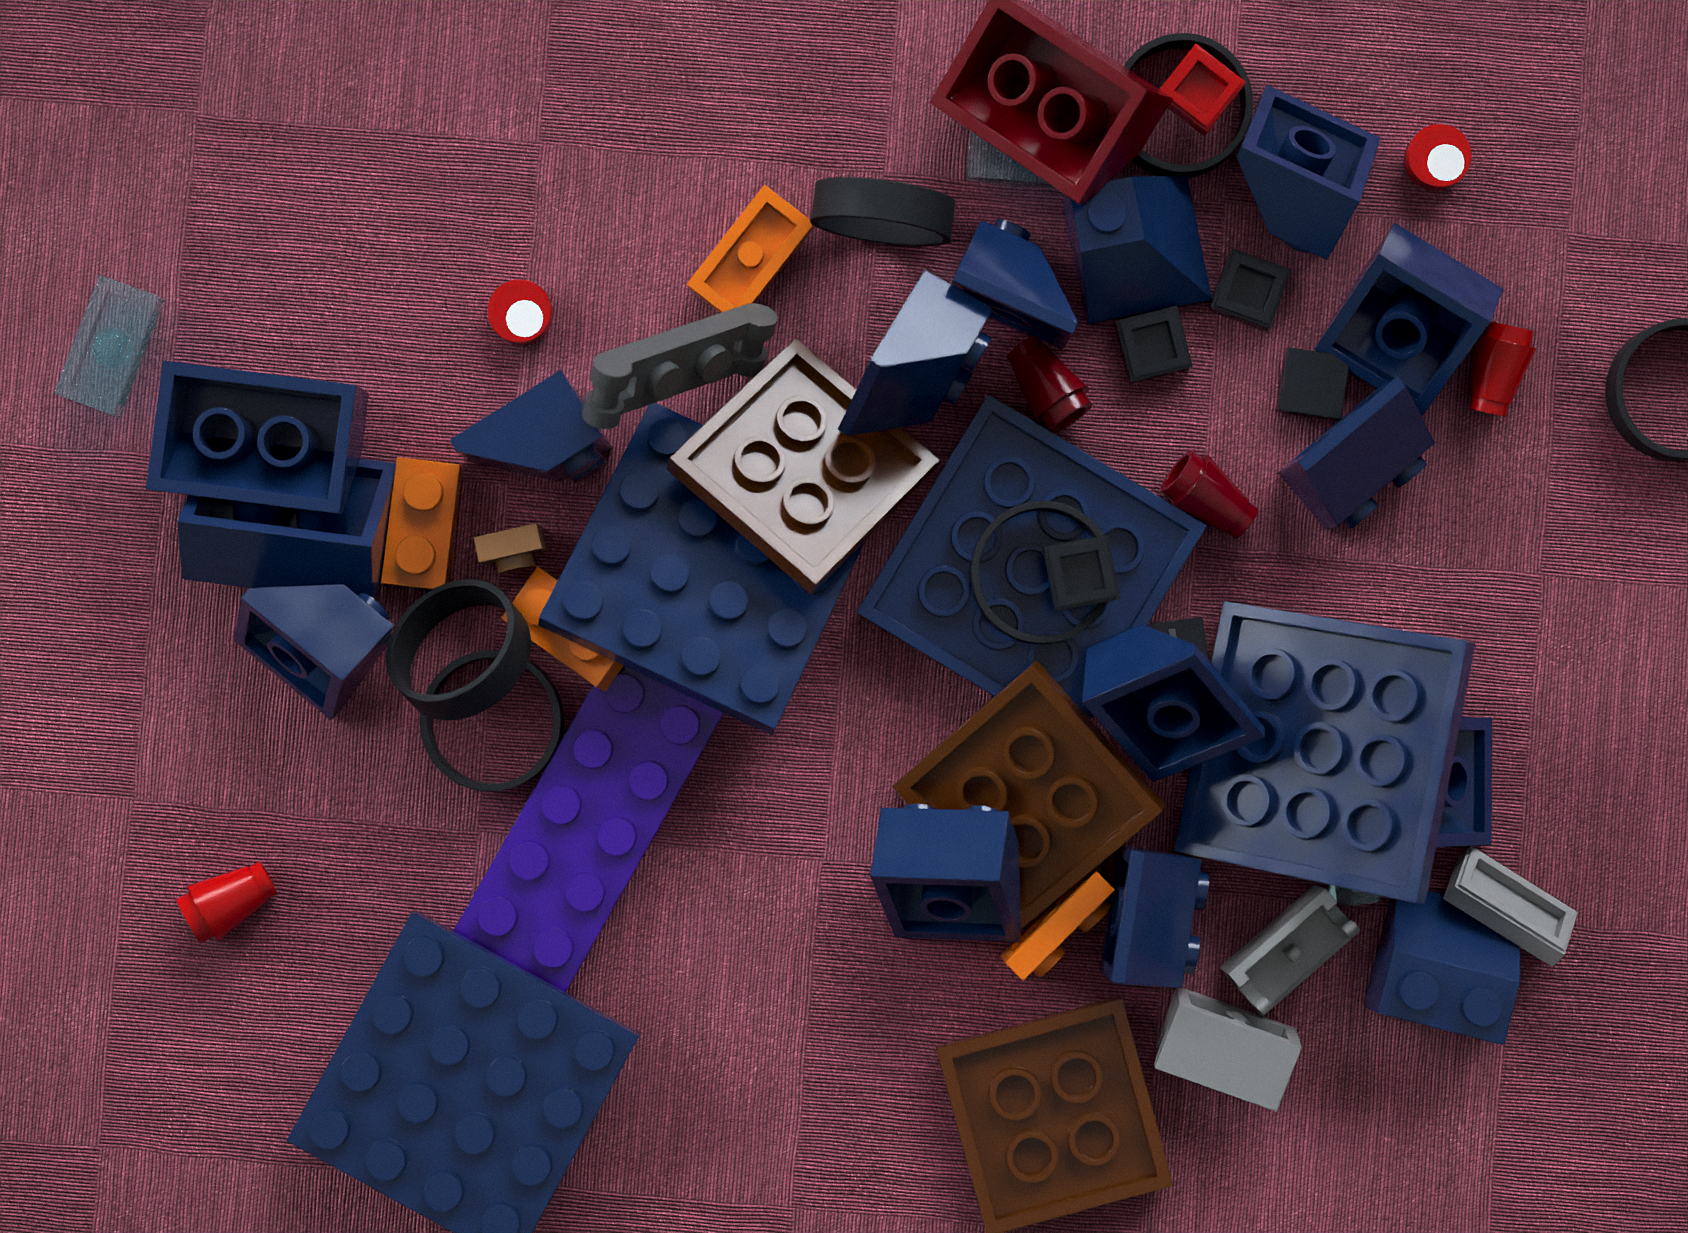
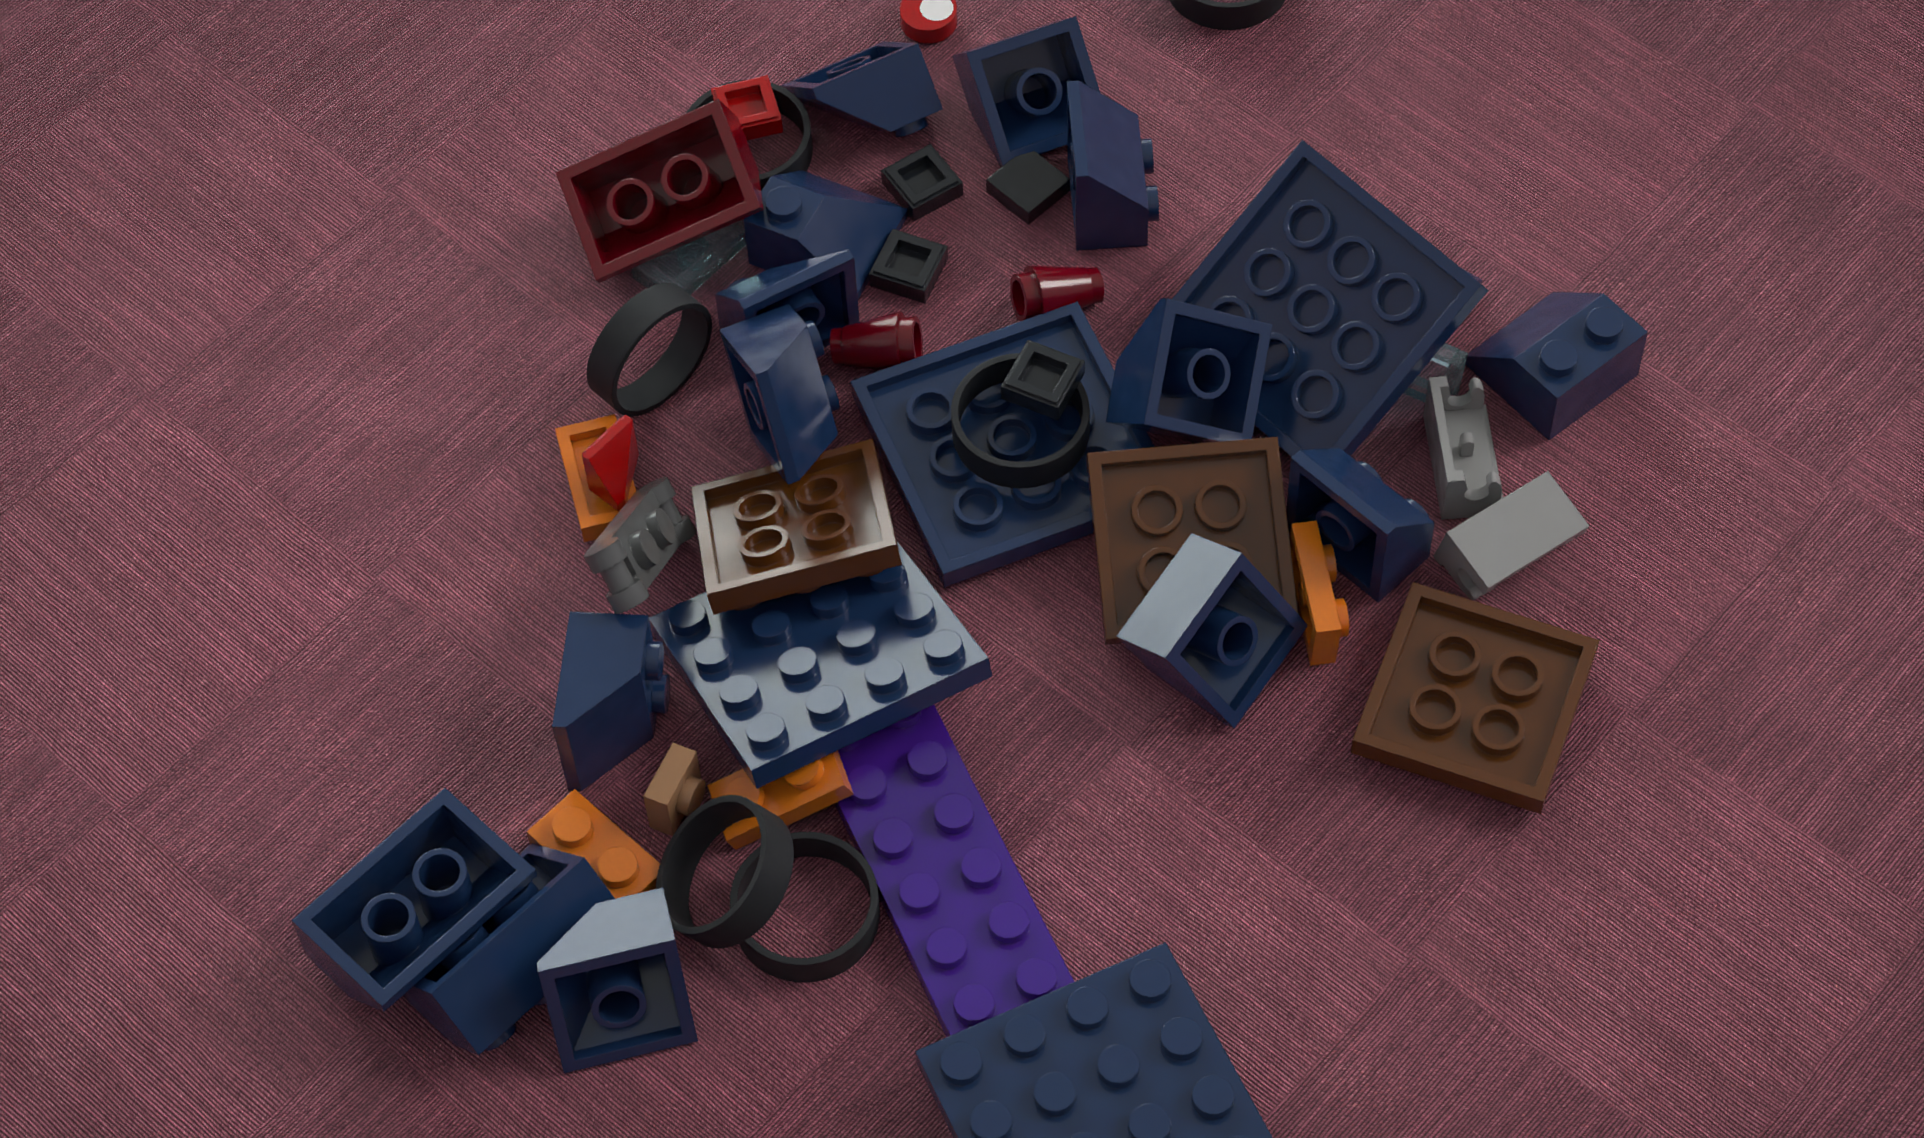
camera: 50 degrees left, 30 degrees down
clear light blue plate [54,274,165,418] -> none
red tile [488,279,553,345] -> none
light grey tile [1443,846,1578,967] -> none
red cone [1468,322,1537,417] -> none
none -> red slope [582,414,639,511]

